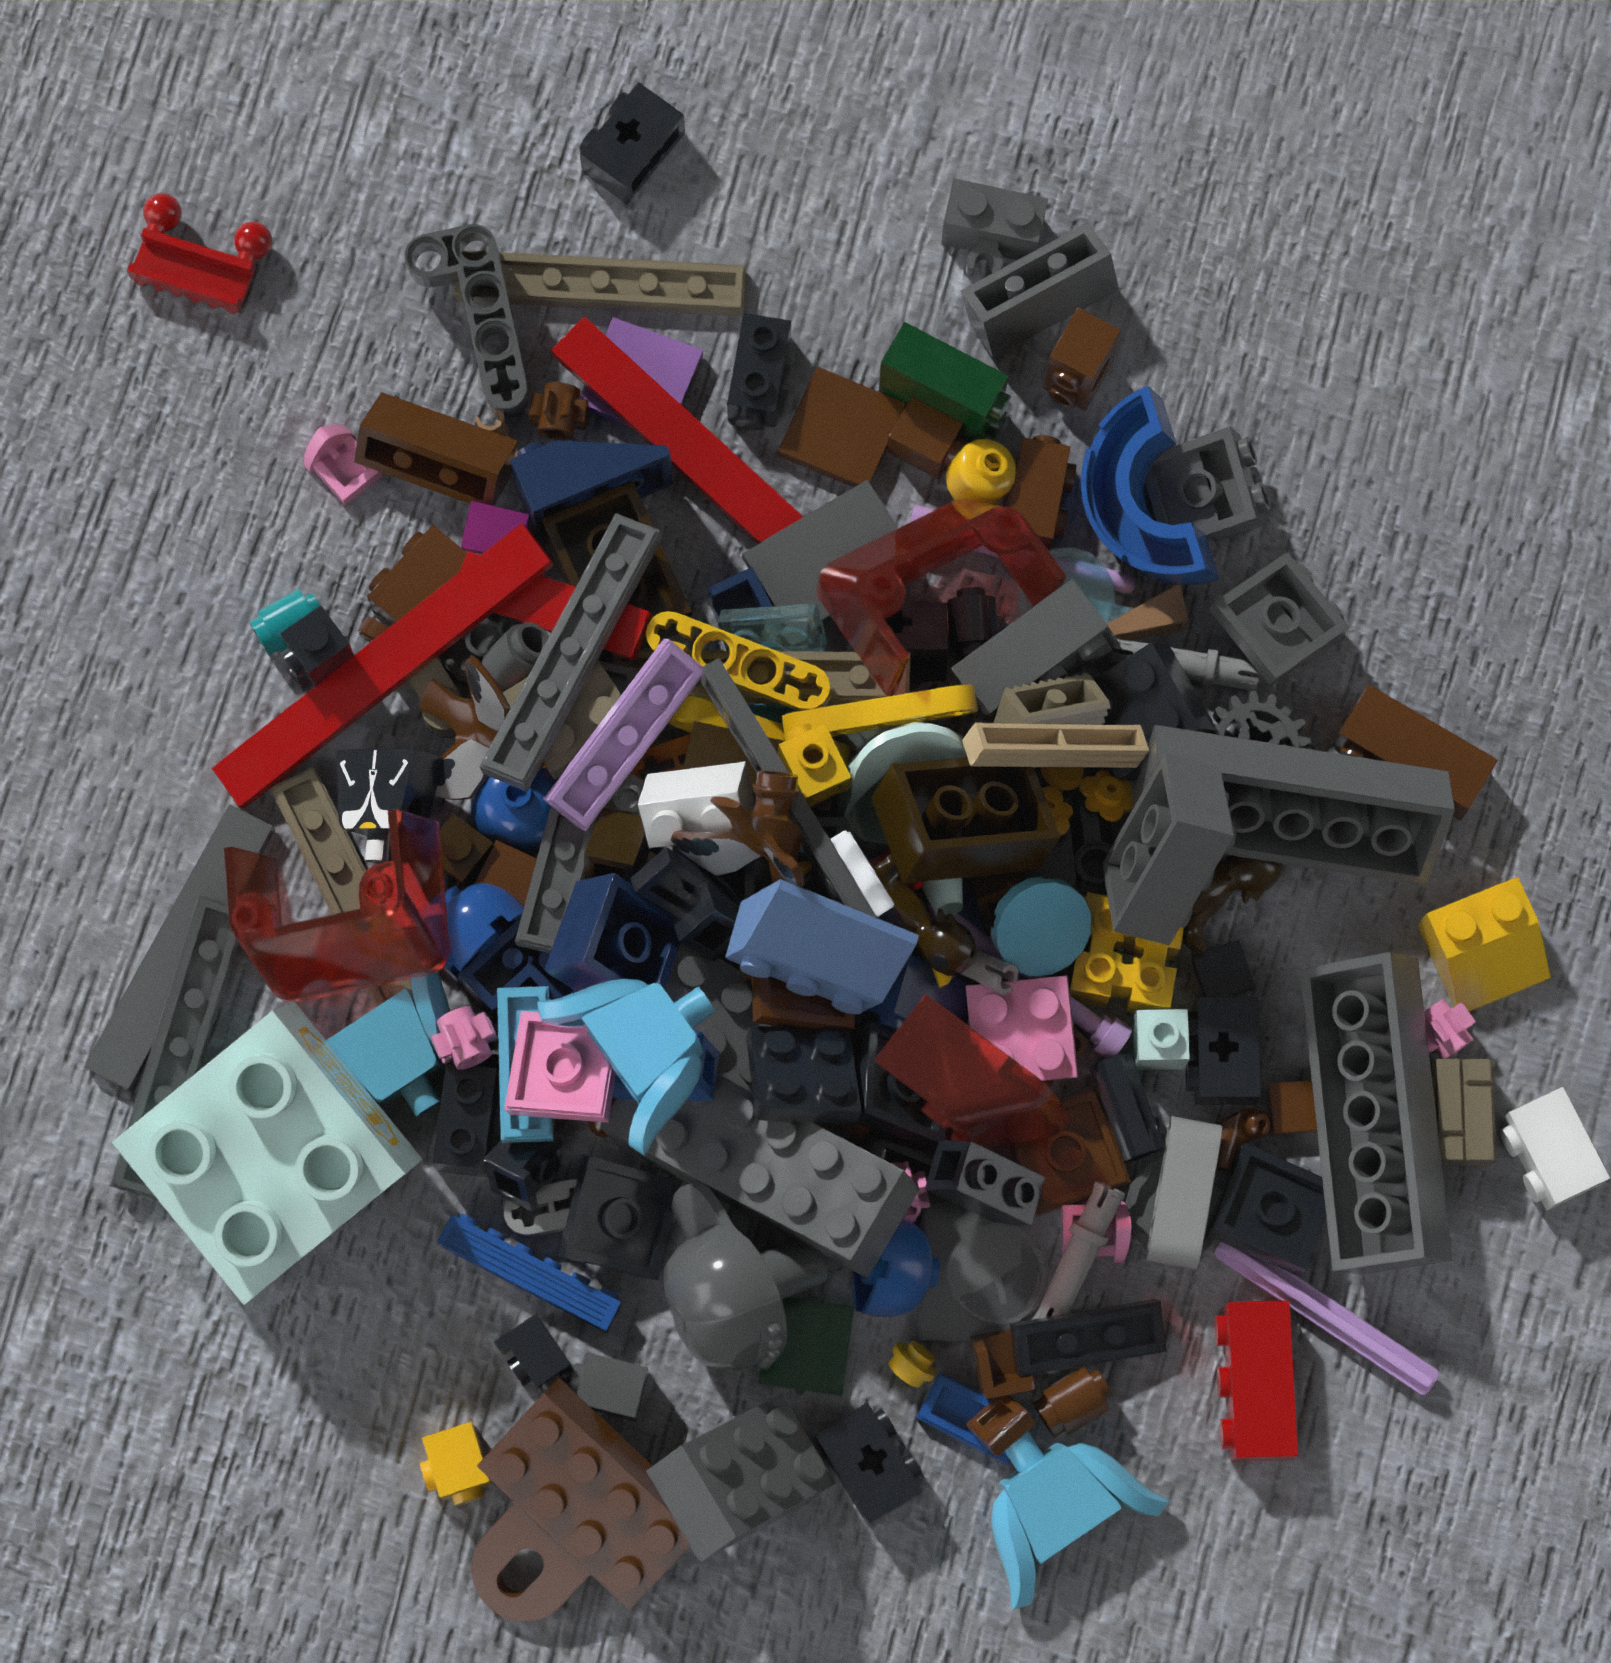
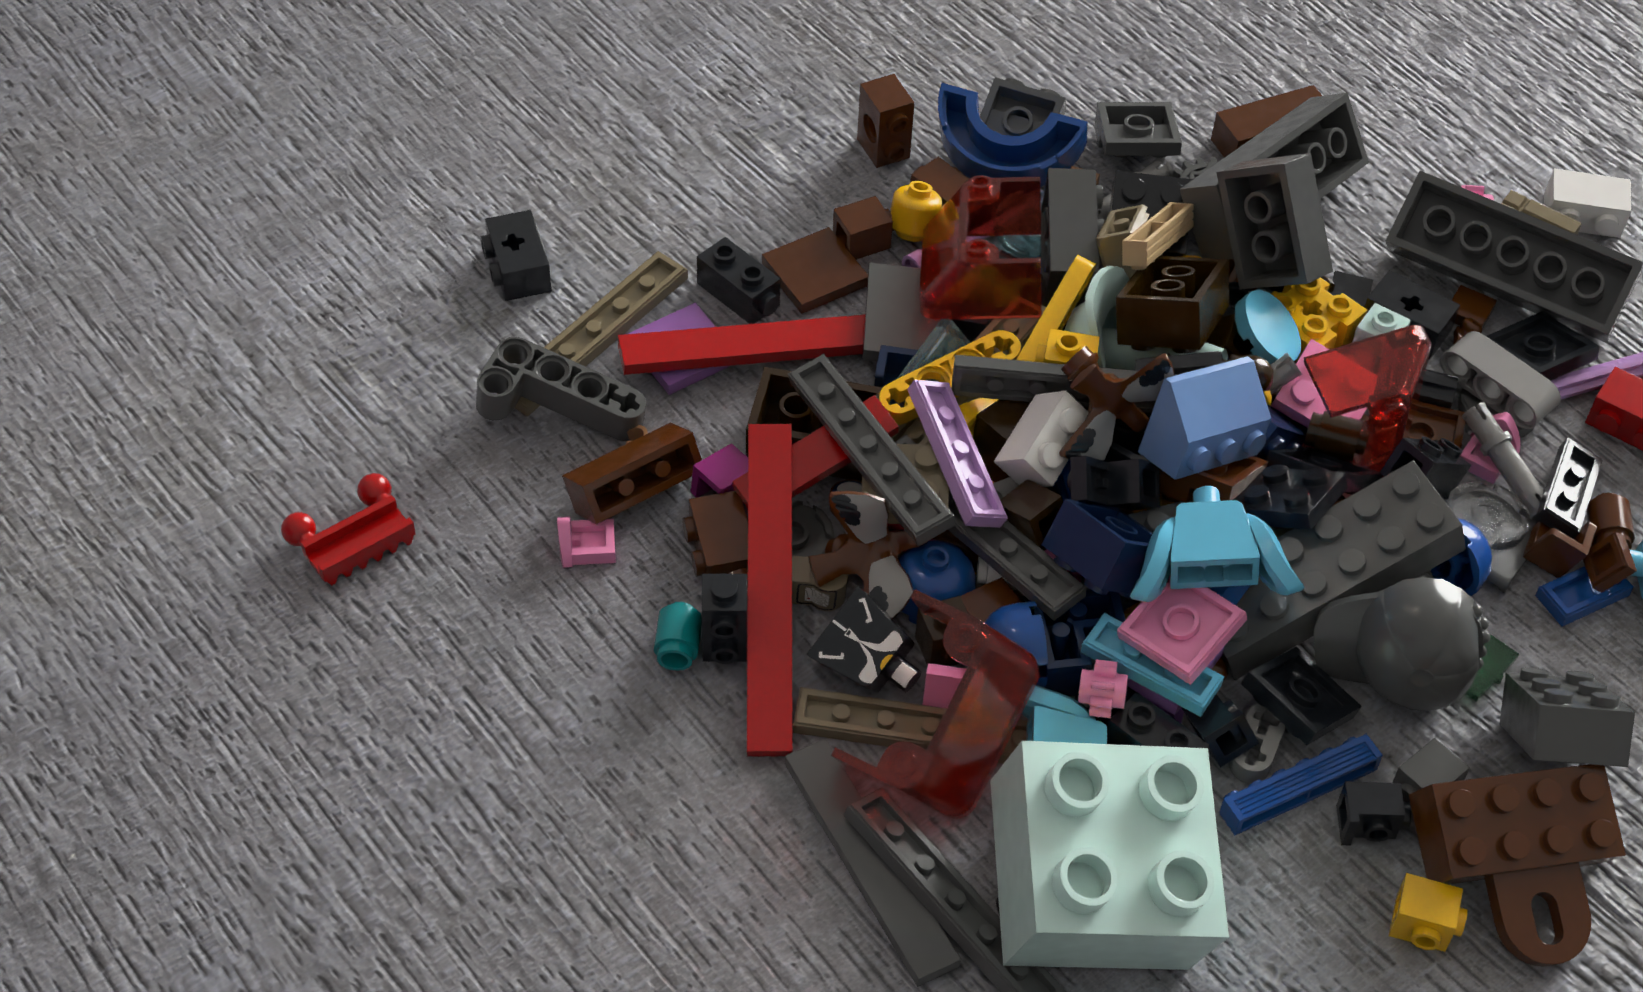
camera: 55 degrees left, 25 degrees down
dark grey brick [482,622,549,690] -> none
dark blue slope [510,440,673,541] -> none
reddish brown gear [528,382,589,441] -> none
black brick [814,1402,925,1527] -> none
dark green brick [879,321,1011,443] -> none
yellow plate [888,1341,937,1388] -> none
dark grey brick [941,178,1048,276] -> none
dark grey brick [961,222,1119,357] -> none
yellow slope [1417,877,1551,1012] -> none

